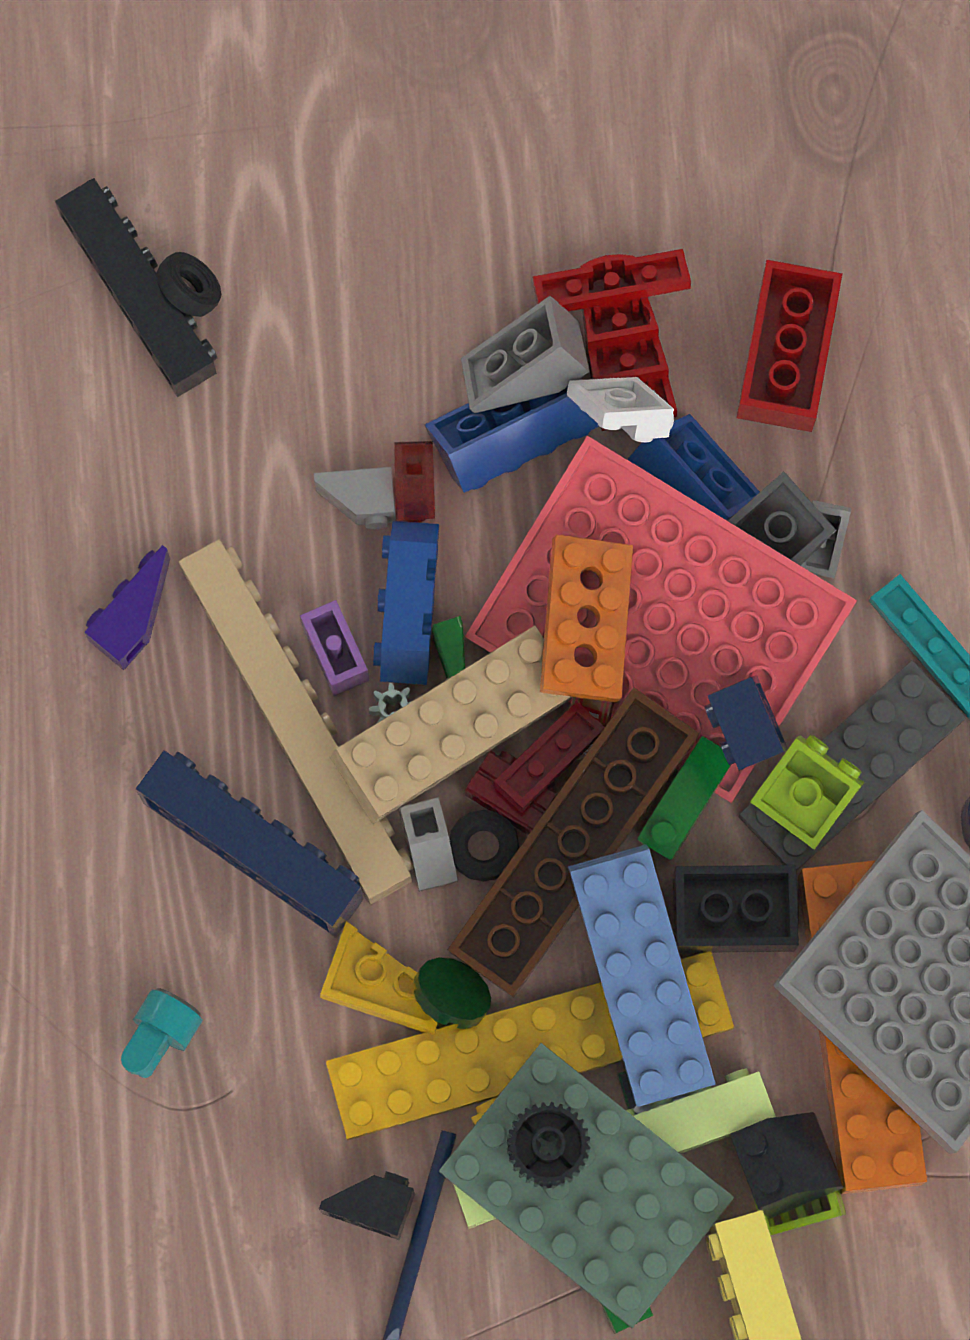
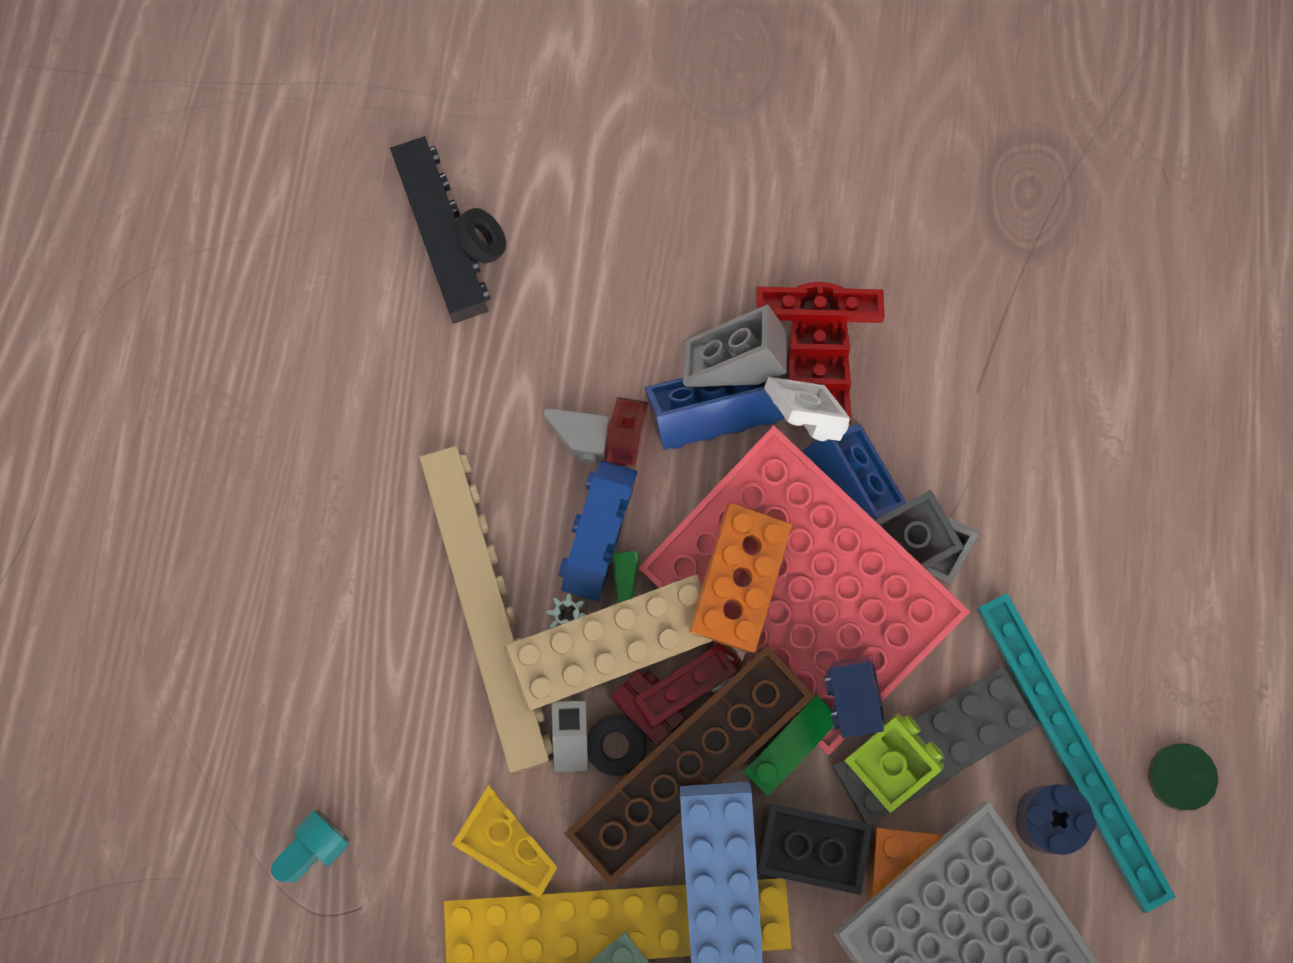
camera: 10 degrees right, 0 degrees up
dark purple slope [84,545,171,670] -> none
dark blue brick [136,750,363,938] -> none
medium lavender brick [300,600,369,696] -> none
dark green tile [413,957,492,1029] -> none
red brick [736,260,843,432] -> none

